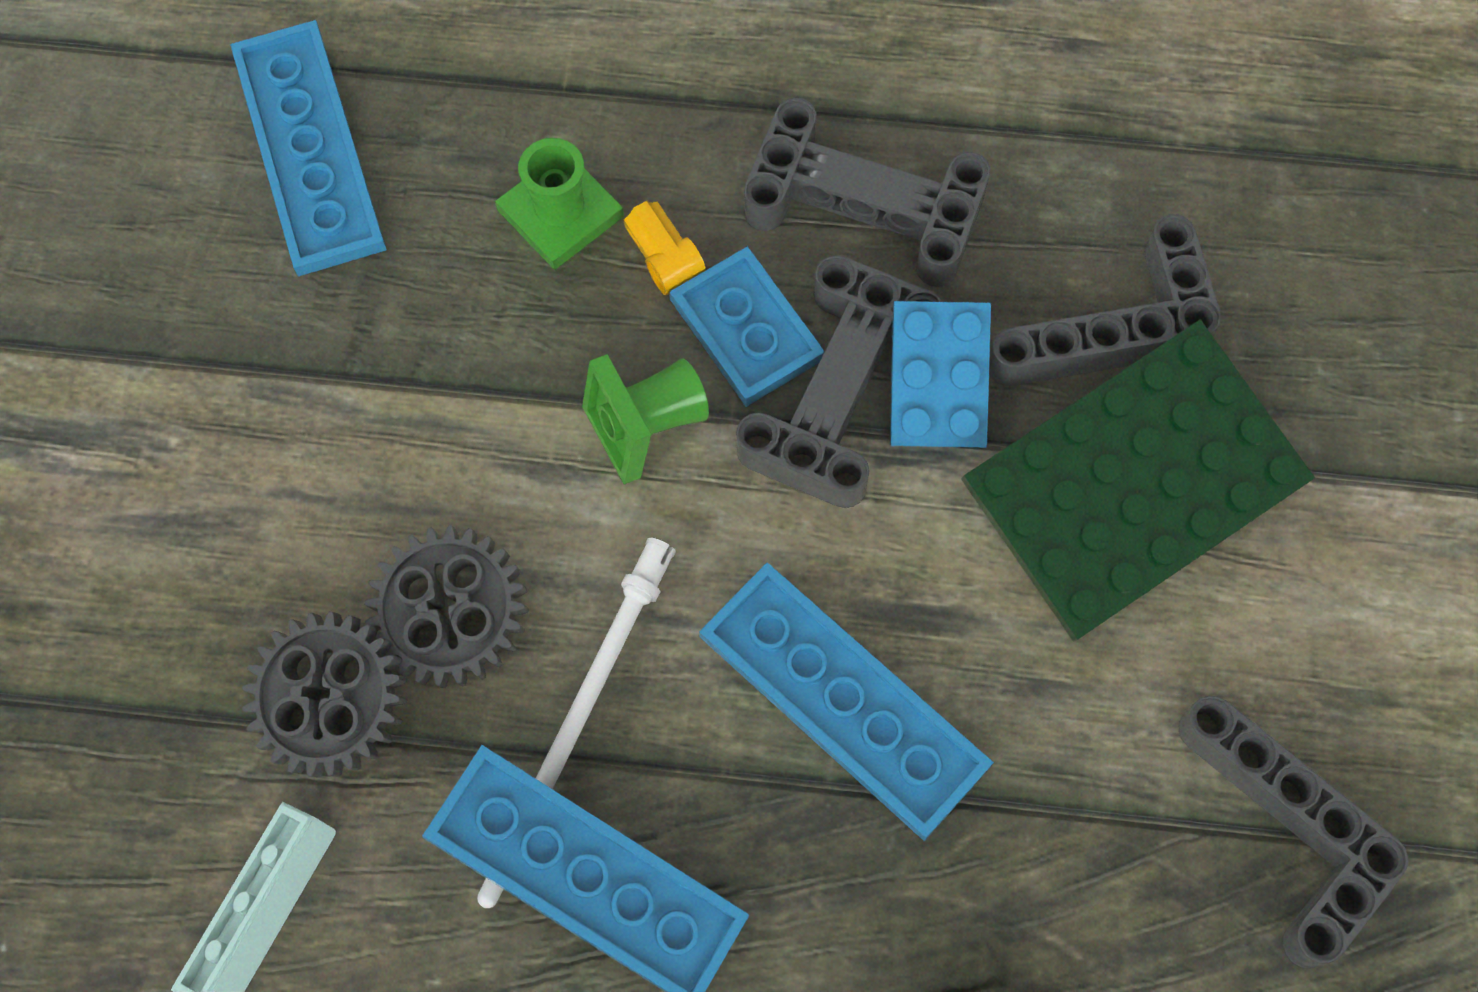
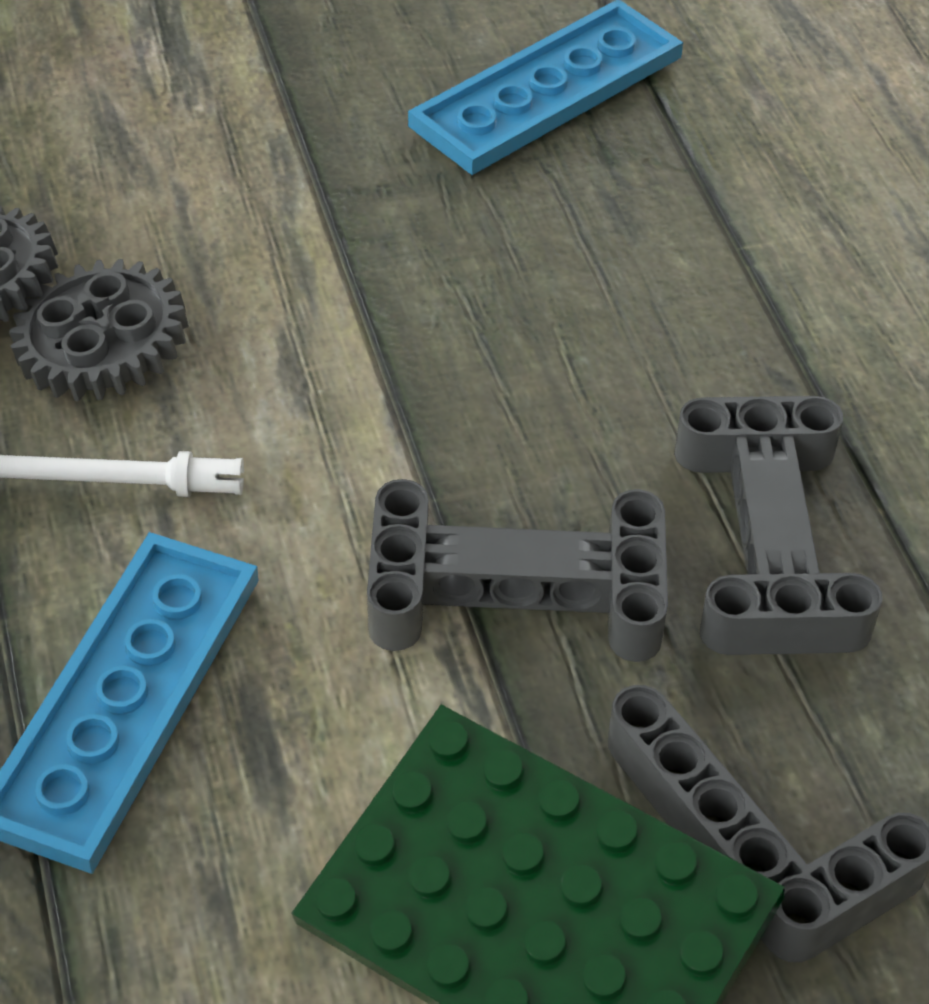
camera: 65 degrees right, 20 degrees down
bright green plant [495,138,624,270] -> none
bright green plant [582,354,709,485] -> none
yellow piece [624,201,706,295] -> none
dark azure plate [669,246,825,407] -> none
dark azure plate [890,301,991,448] -> none

